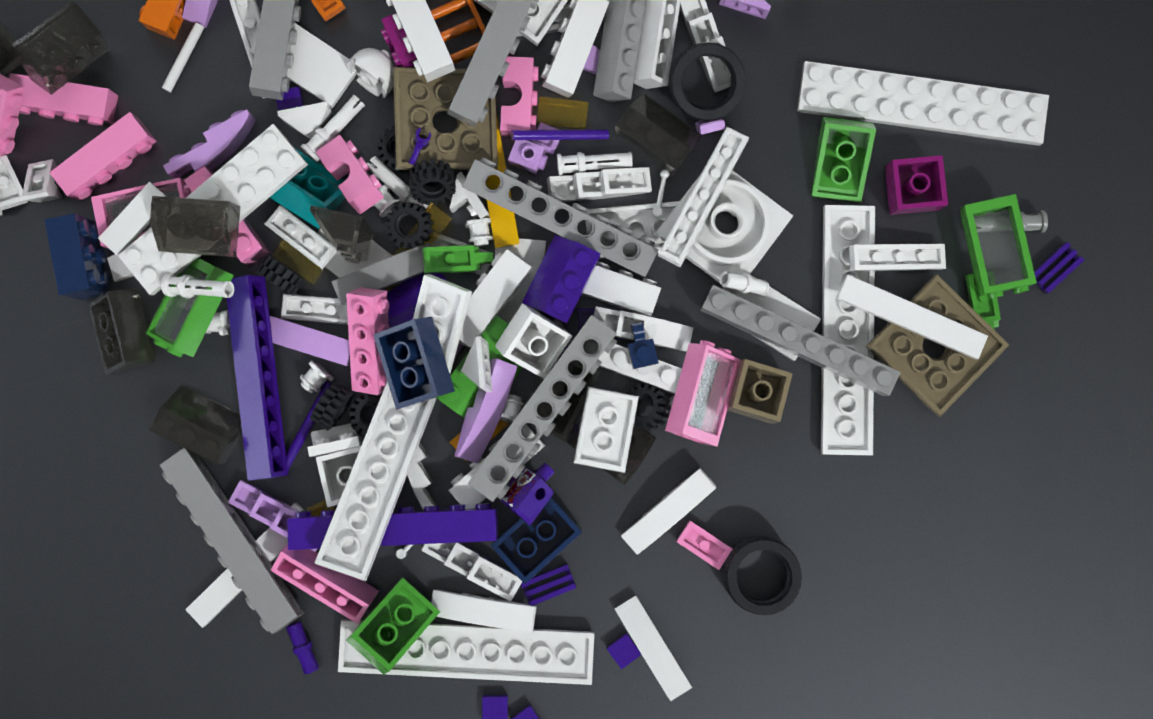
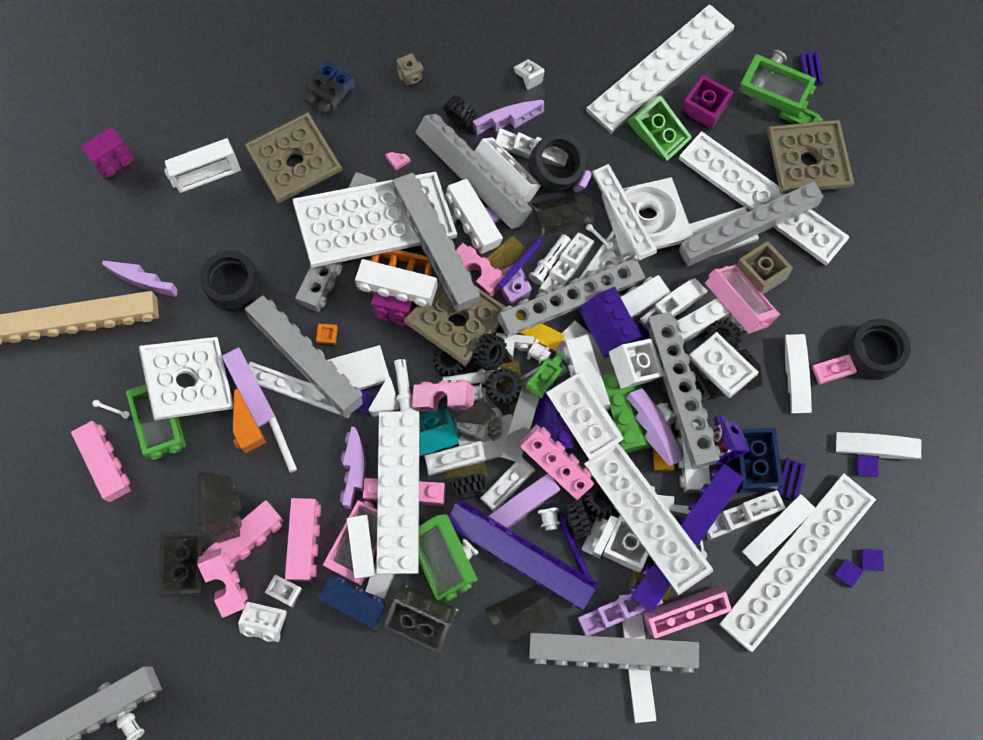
camera: 45 degrees left, 15 degrees down
clear smoke slope [150,196,240,257] -> none
white pin [161,274,234,298] -> none
dark purple pin [285,621,320,675] -> none
white cylinder [346,48,396,98] -> none
bright green slope [346,578,440,675] -> none
dark blue brick [373,317,455,410] -> none
dark purple hand [408,128,431,165] -> none
white slope [461,336,492,393] -> none
dark blue plate [627,322,659,369] -> none
white pin [720,271,769,296] -> none
white tile [836,275,988,360] -> none
white plate [849,244,946,271] -> none

